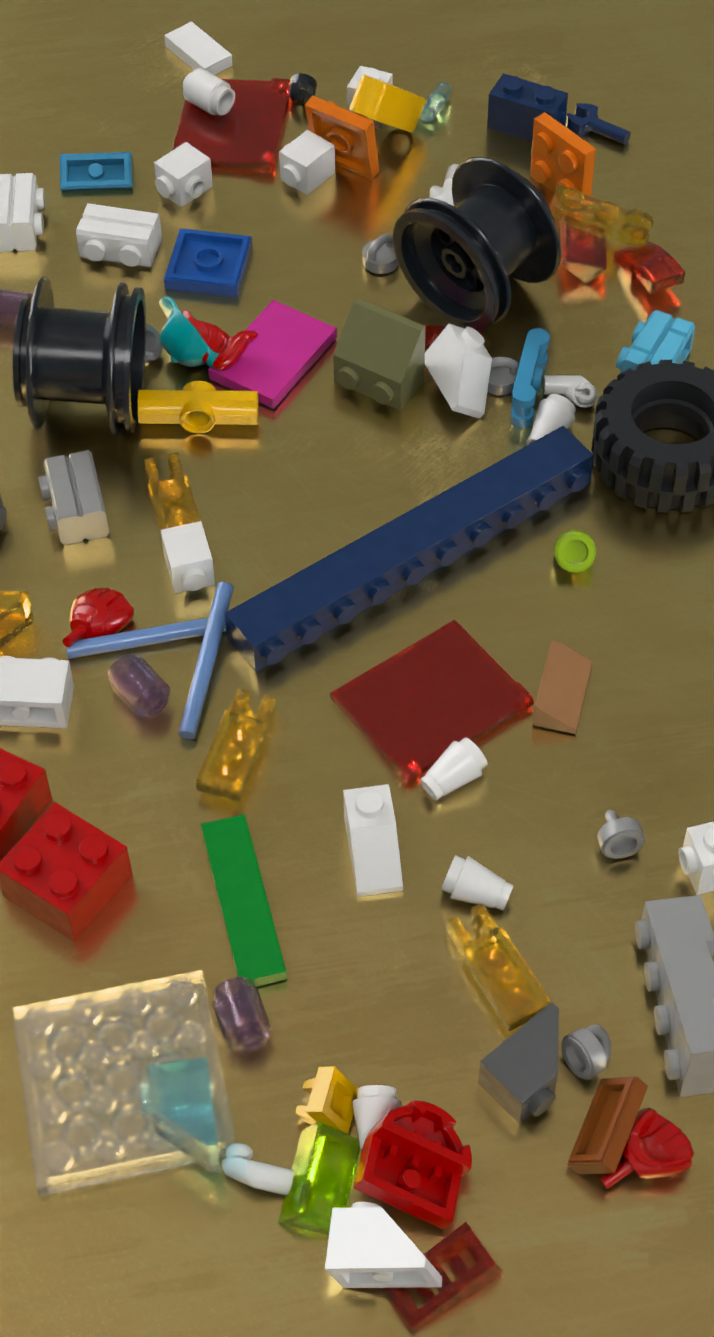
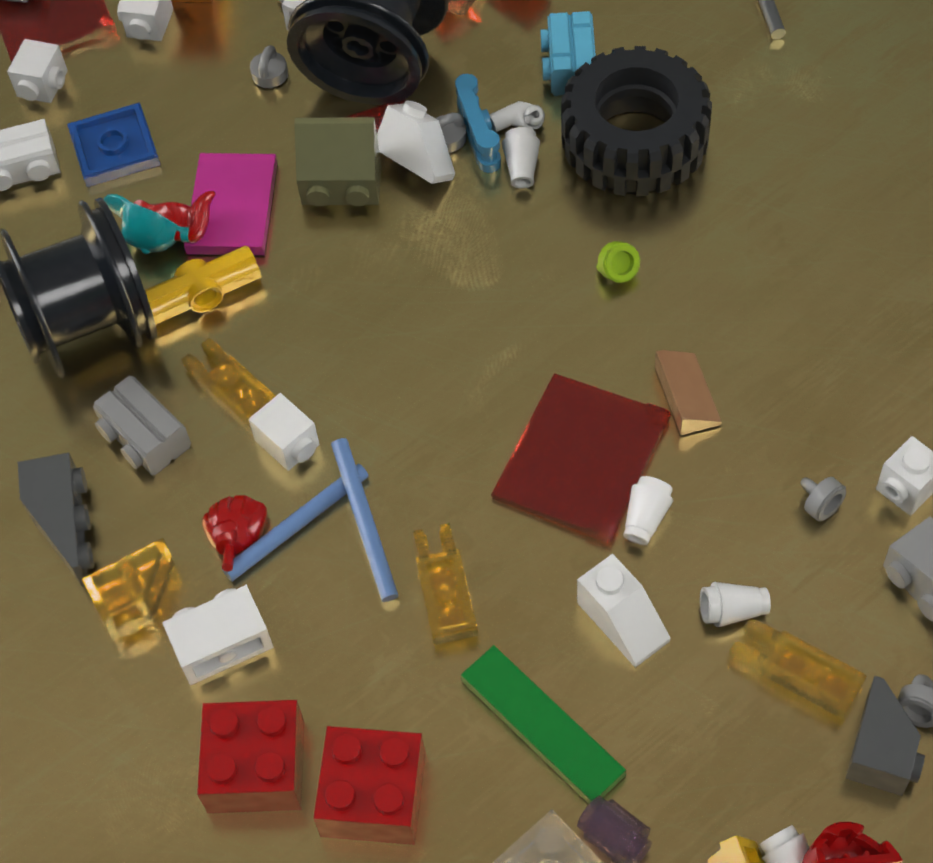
camera: 25 degrees left, 5 degrees up
brick [108,654,170,717] -> none
dark blue brick [225,426,594,672] -> none

